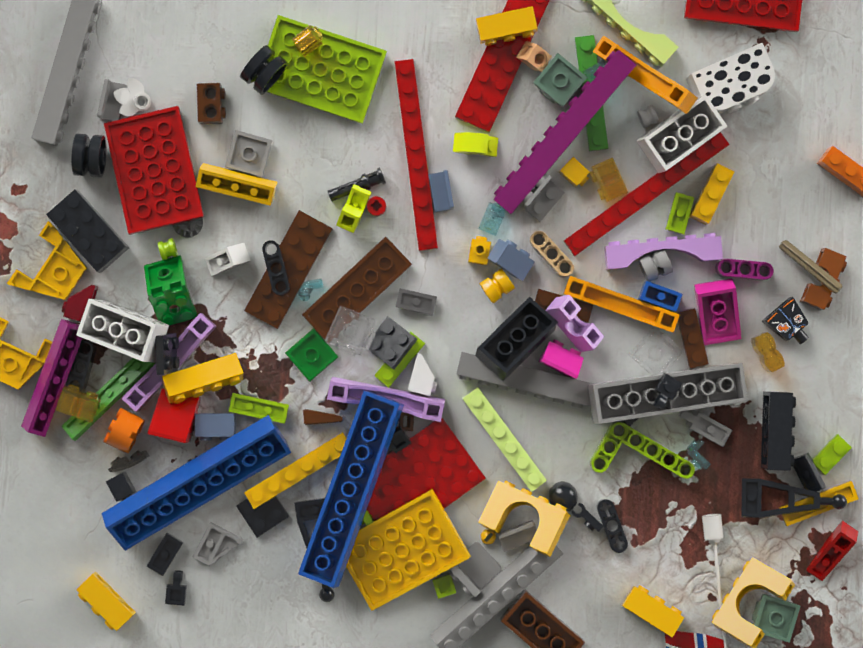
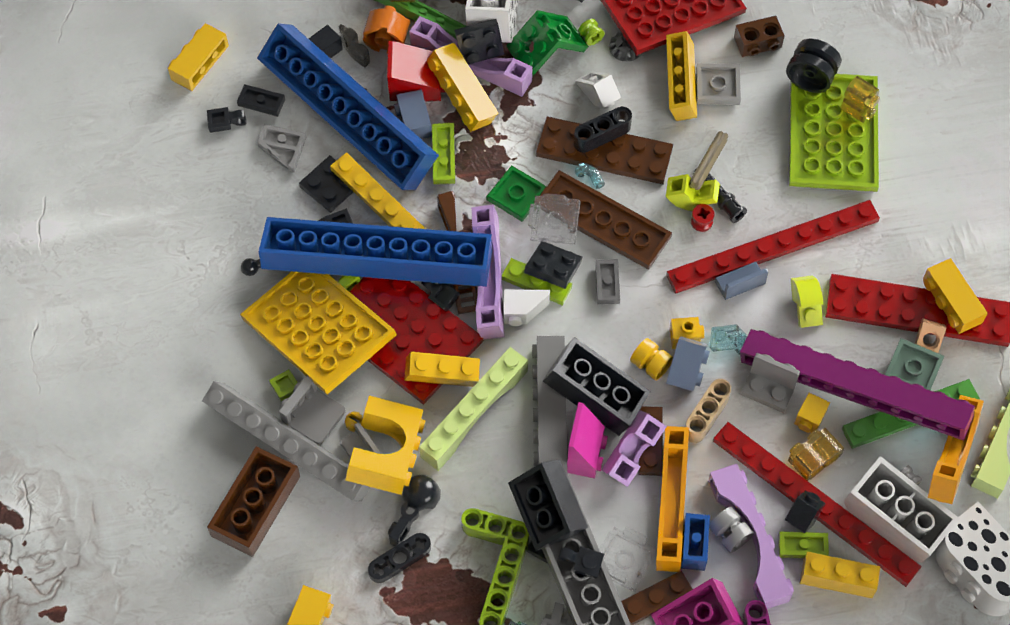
camera: 80 degrees right, 25 degrees down
none -> yellow brick [405,352,480,387]
none -> black slope [508,460,588,551]
none -> dark tan axle [689,131,729,190]
none -> black brick [785,490,826,533]

